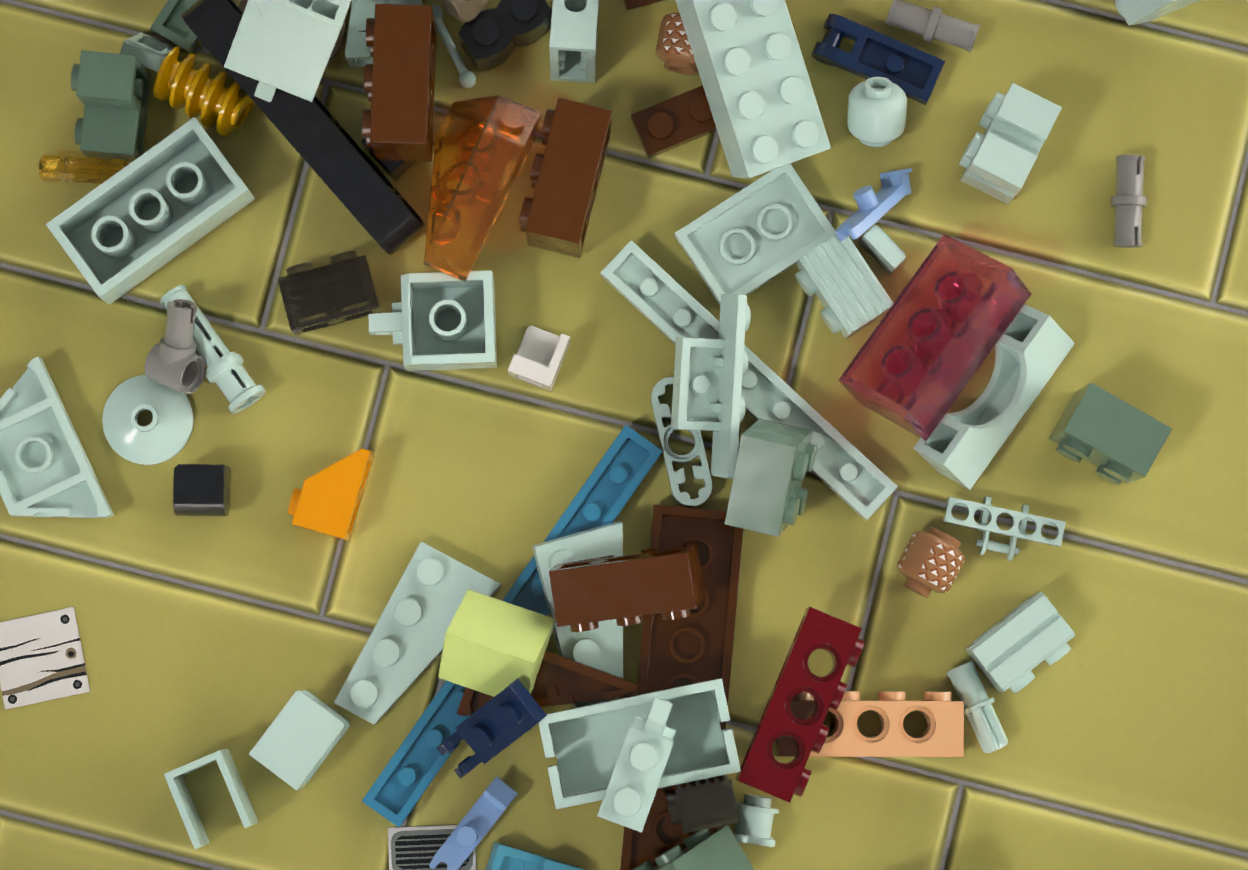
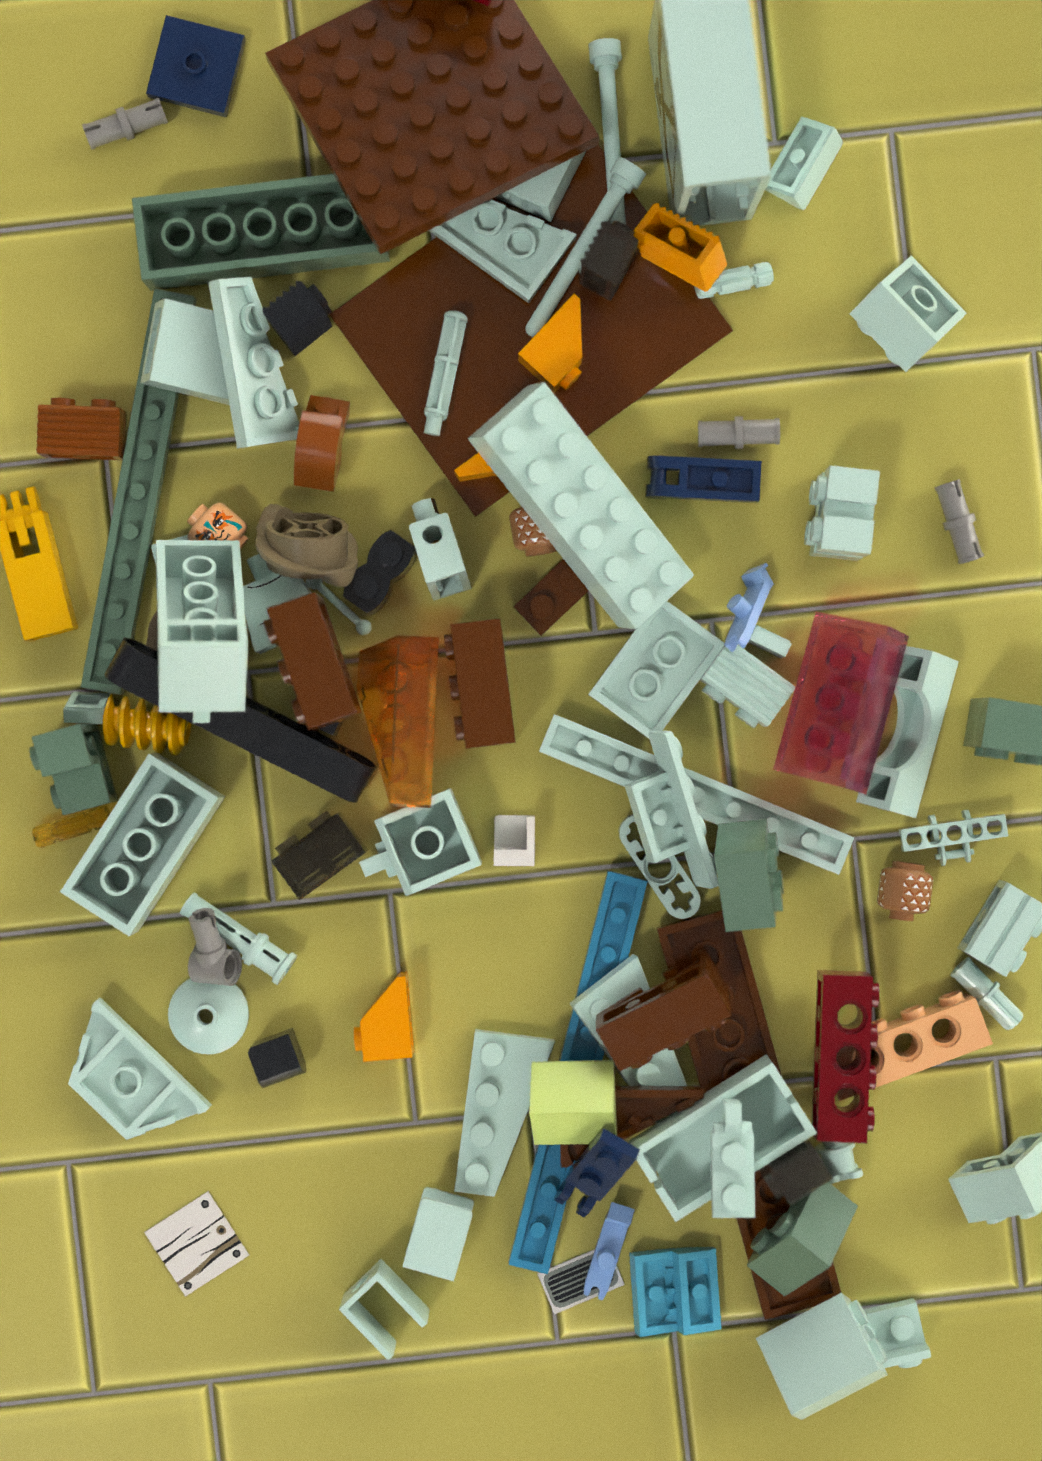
camera: 15 degrees left, 5 degrees up
light aqua head [847,77,907,147] -> none

